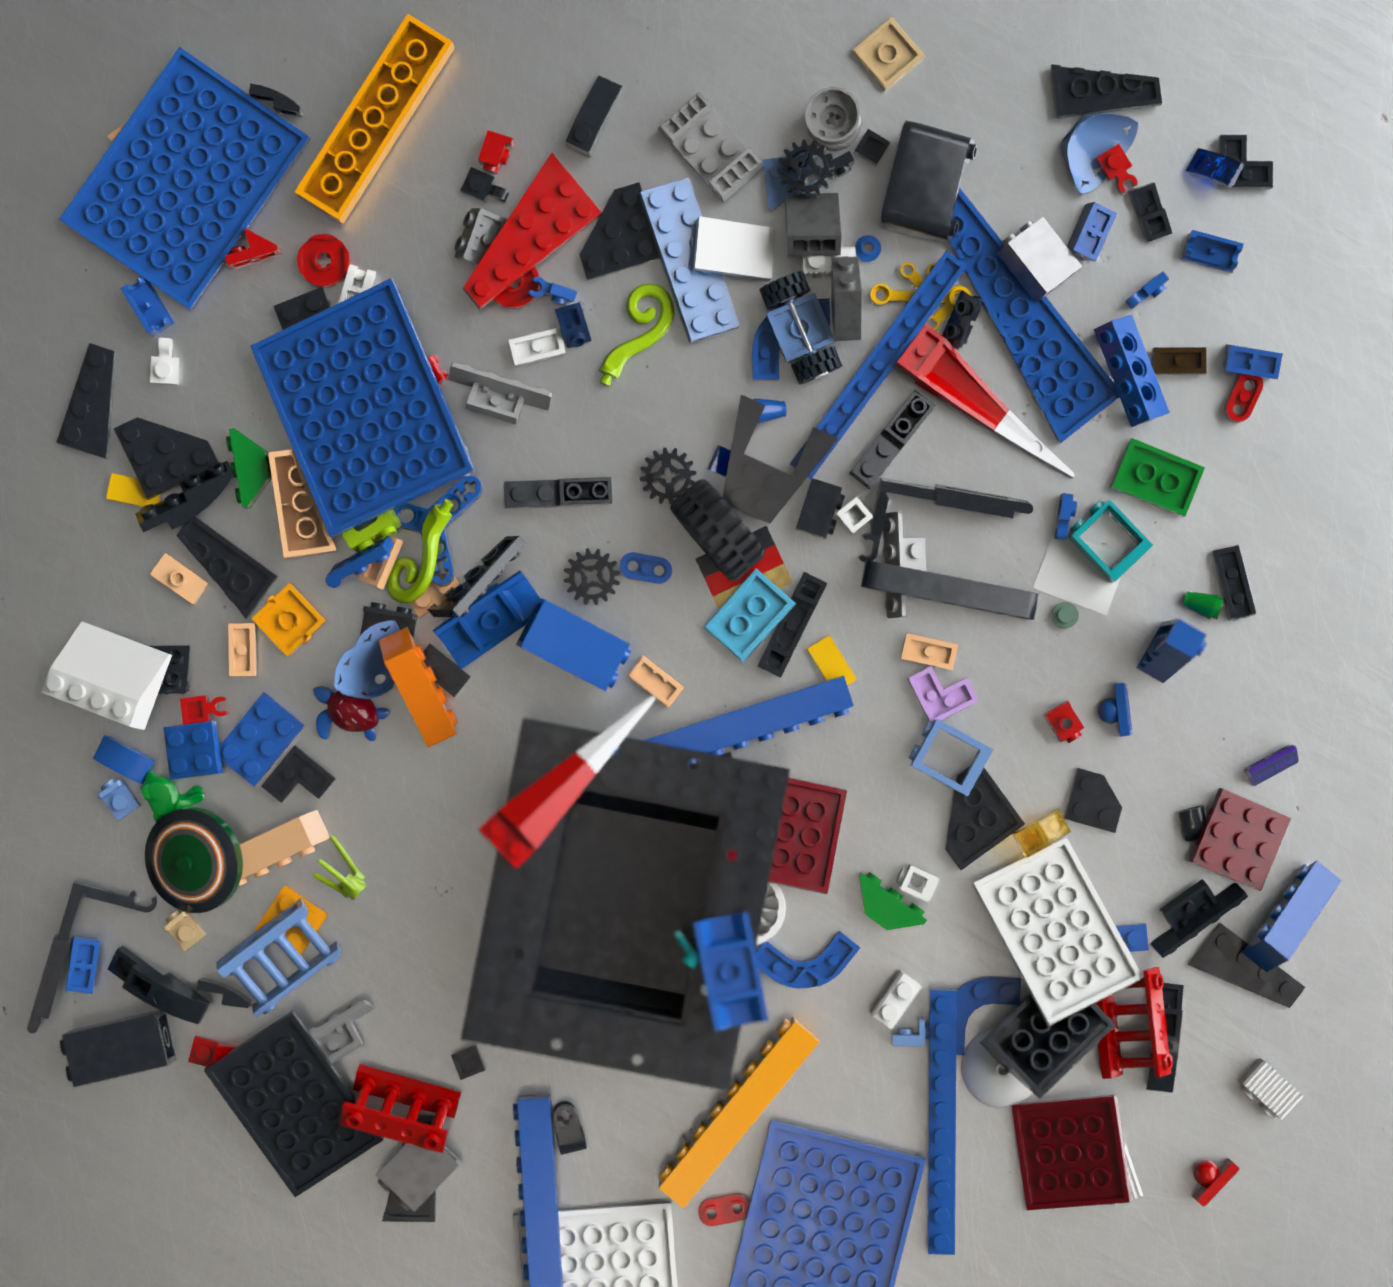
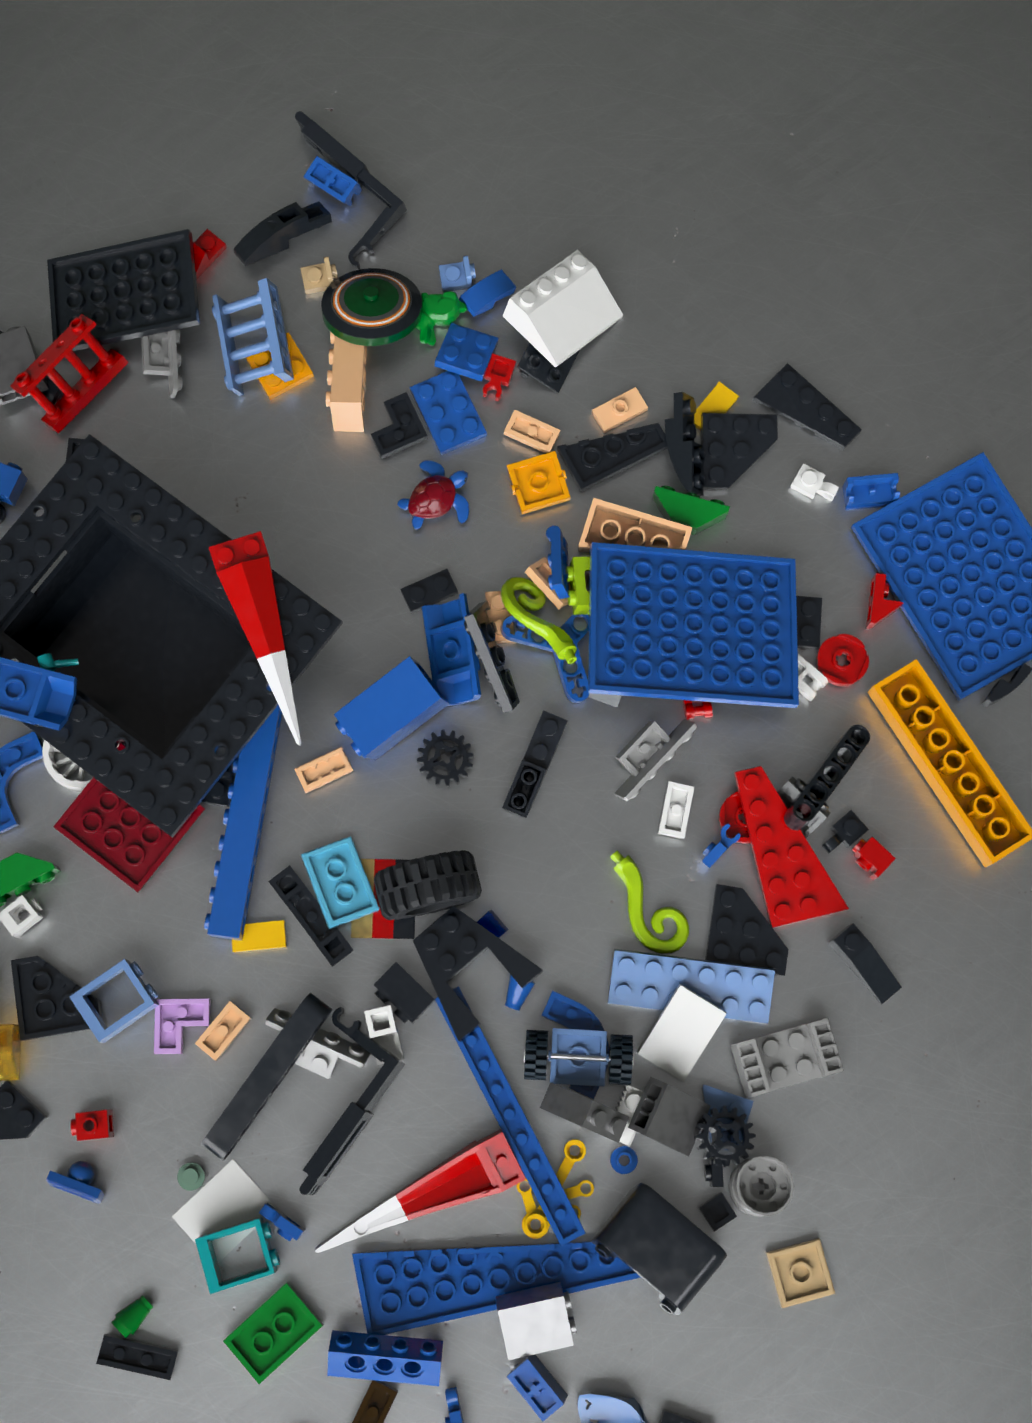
camera: 115 degrees right, 10 degrees down
black brick [60,1010,177,1087] -> none
black slope [197,978,252,1008] -> none
lime plant [313,835,367,900] -> none
medium blue piece [334,620,400,699] -> none
black bracket [360,602,418,639] -> none
orange wedge [379,627,458,748] -> none
dark blue bracket [555,302,592,348] -> none
blue plate [620,552,672,584] -> none
black gear [640,447,697,505] -> none
black slope [849,390,935,490] -> none
black hinge [942,291,984,349] -> none
blue wedge [1136,618,1207,683] -> none
none -> black beam [784,725,870,831]

